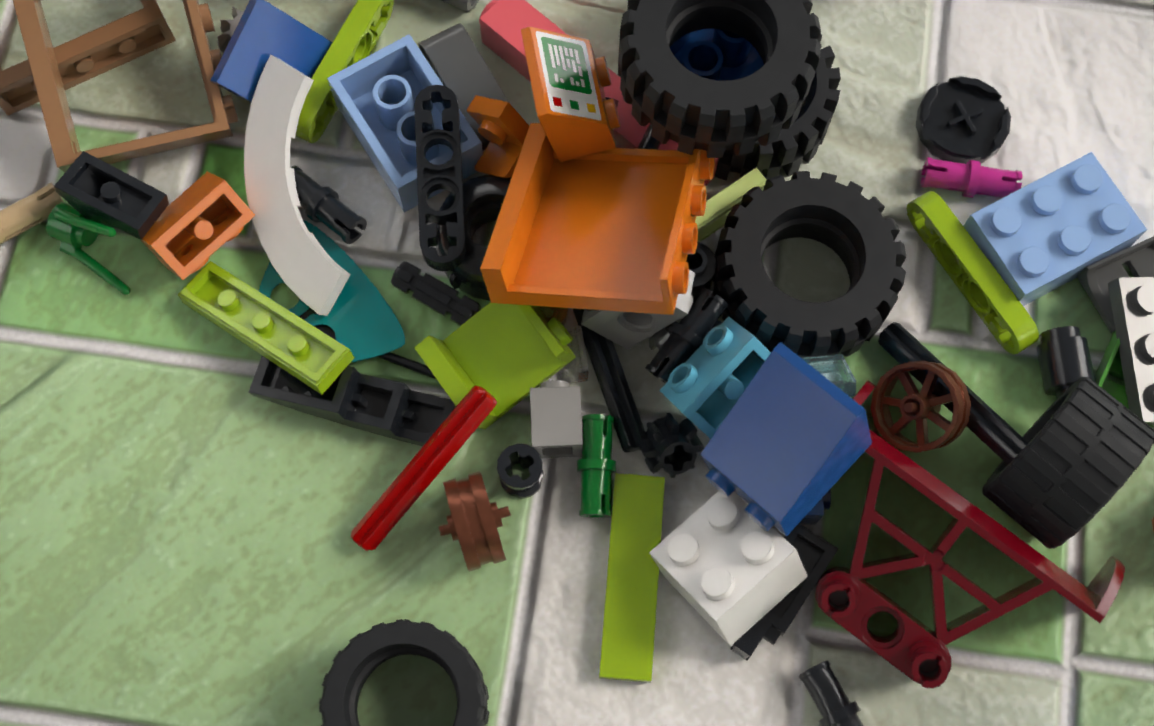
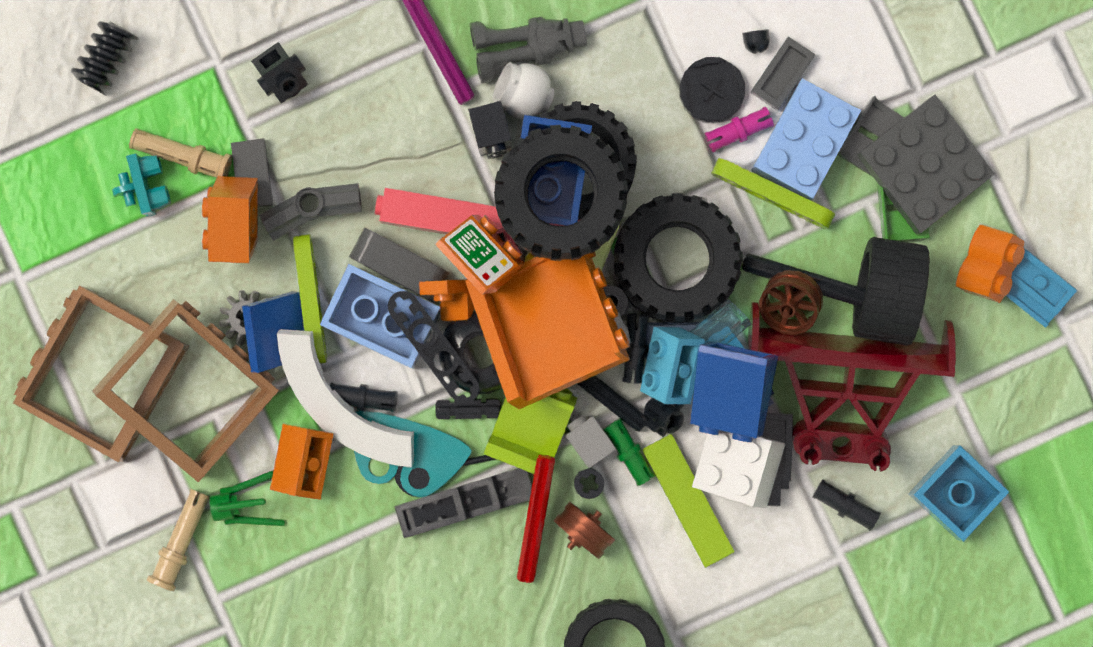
camera: 30 degrees left, 15 degrees up
black slope [54,151,169,240] -> none
lime tile [178,261,354,394] -> none
black brick [1036,326,1096,399] -> none
none -> black hinge [742,29,770,54]
none -> dark grey tile [750,36,816,111]

